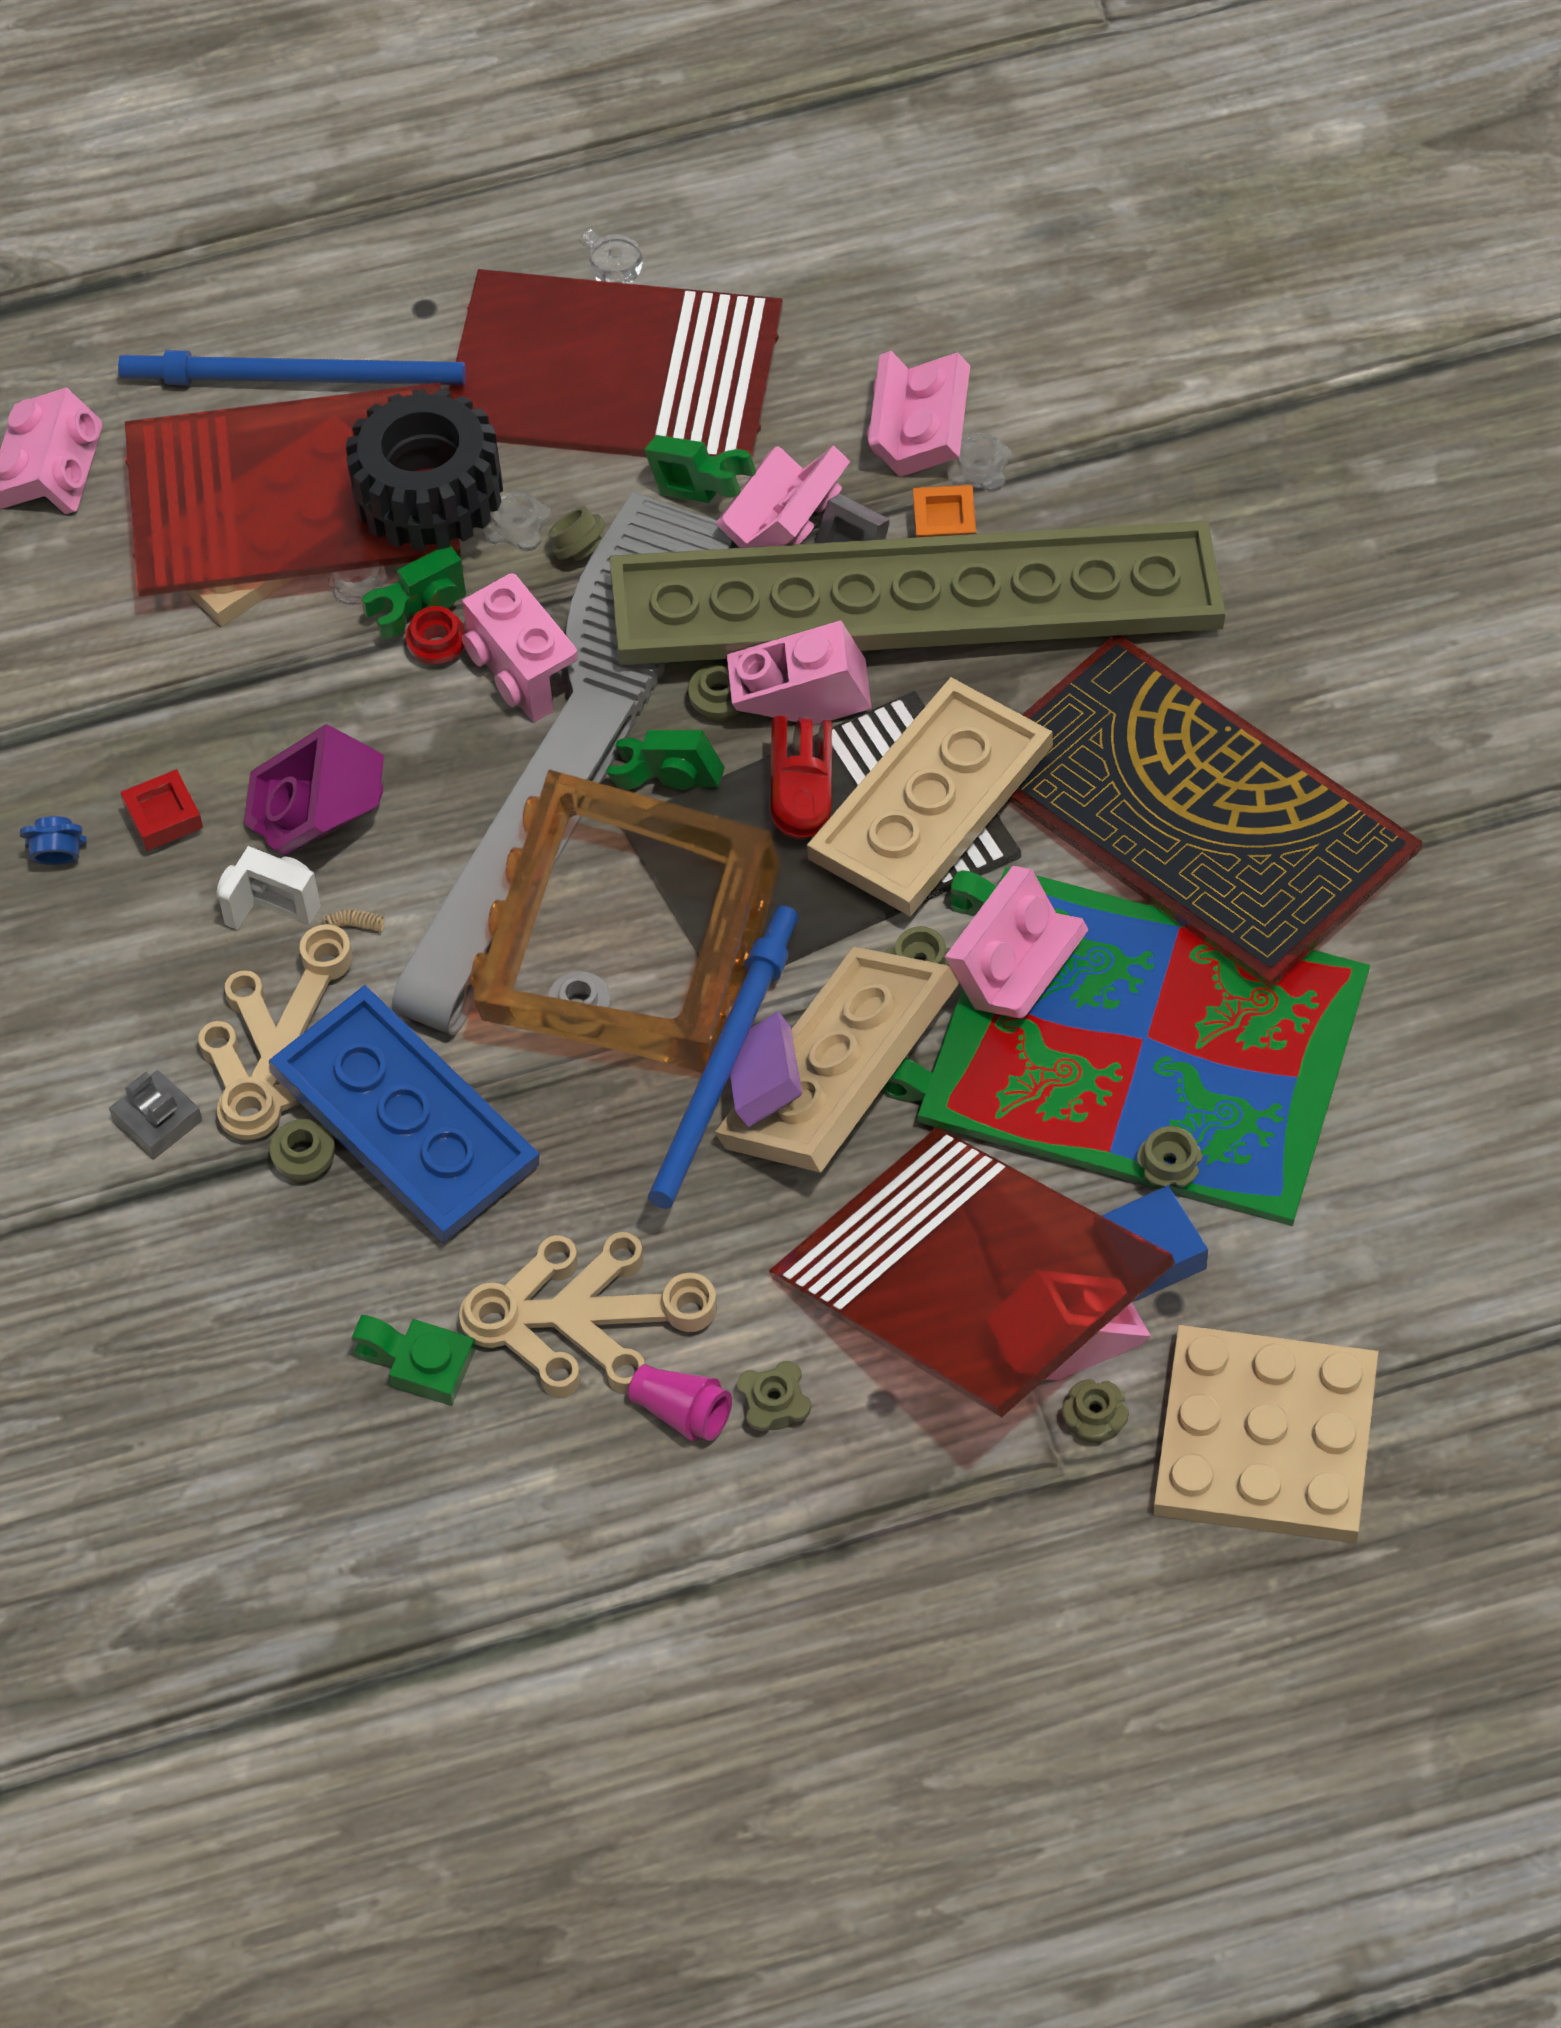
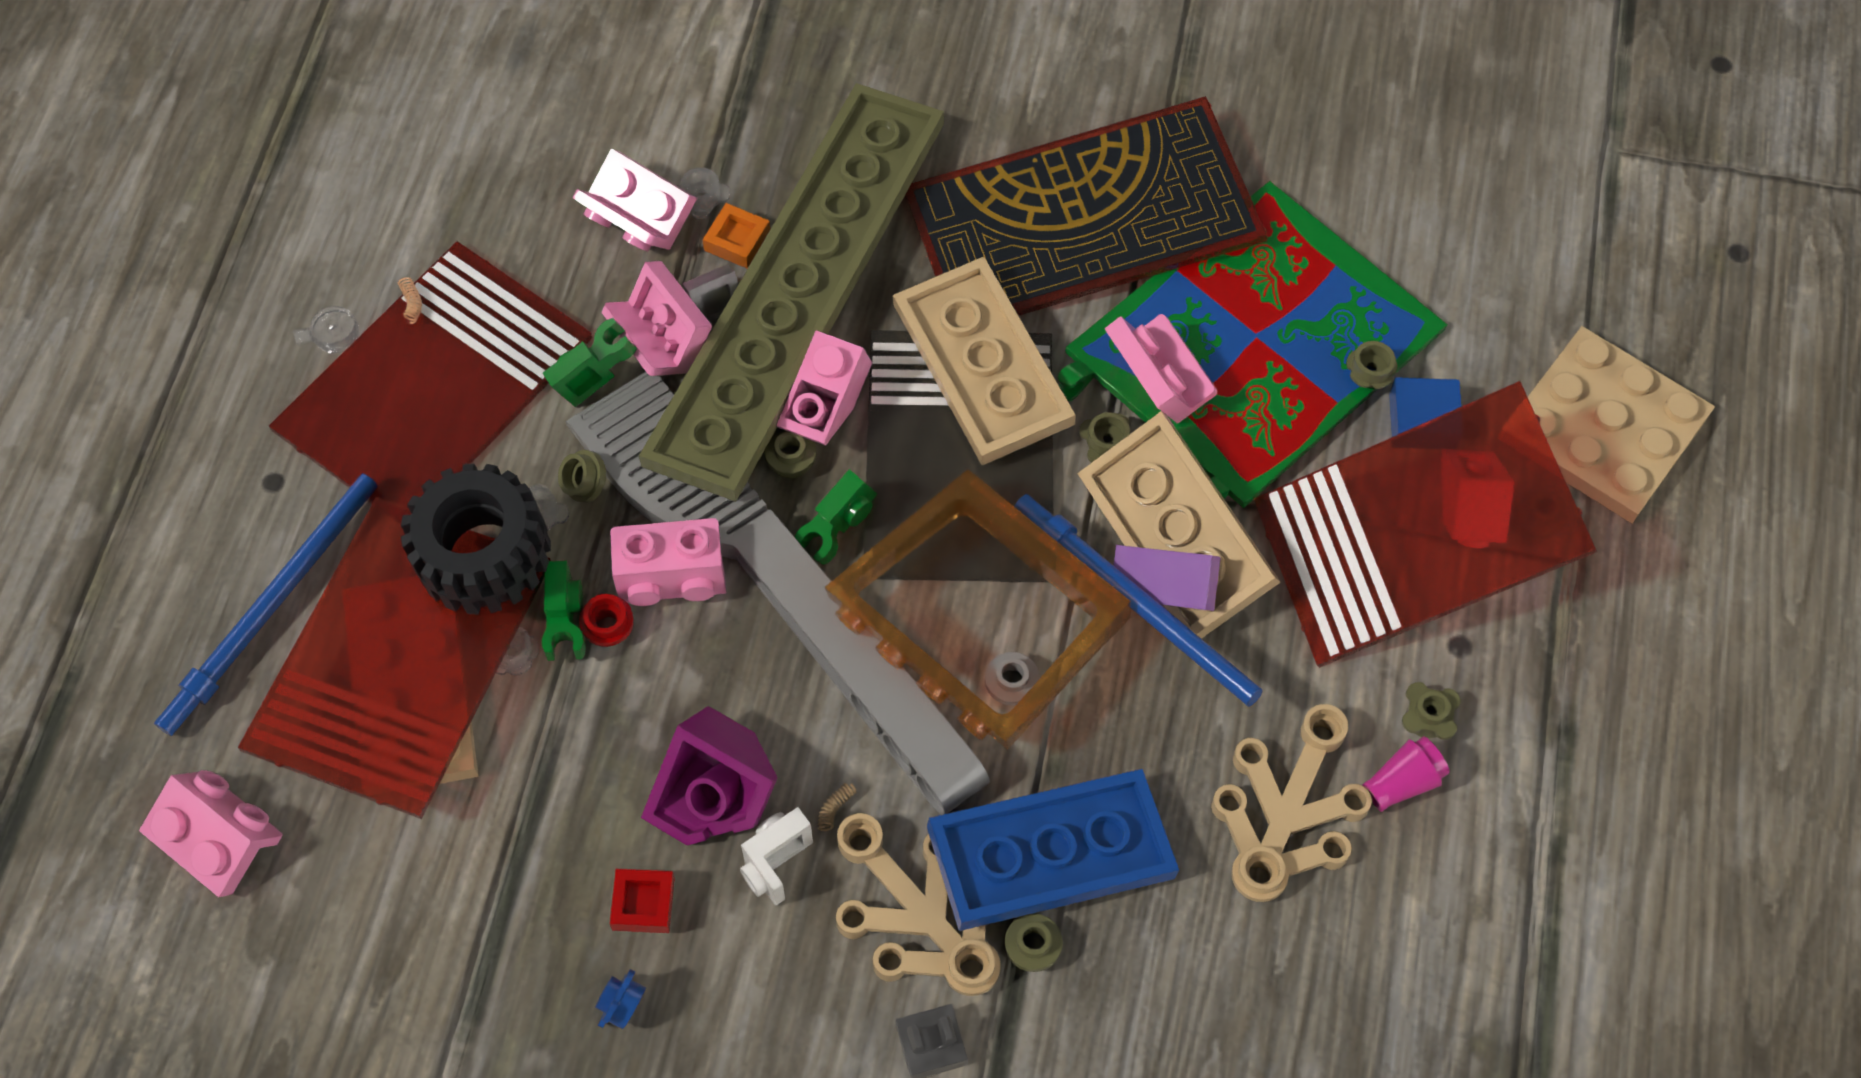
camera: 65 degrees left, 5 degrees up
green plate [351,1315,476,1406] -> none
red arm [770,715,832,839] -> none
none -> light nougat leg [398,277,422,324]

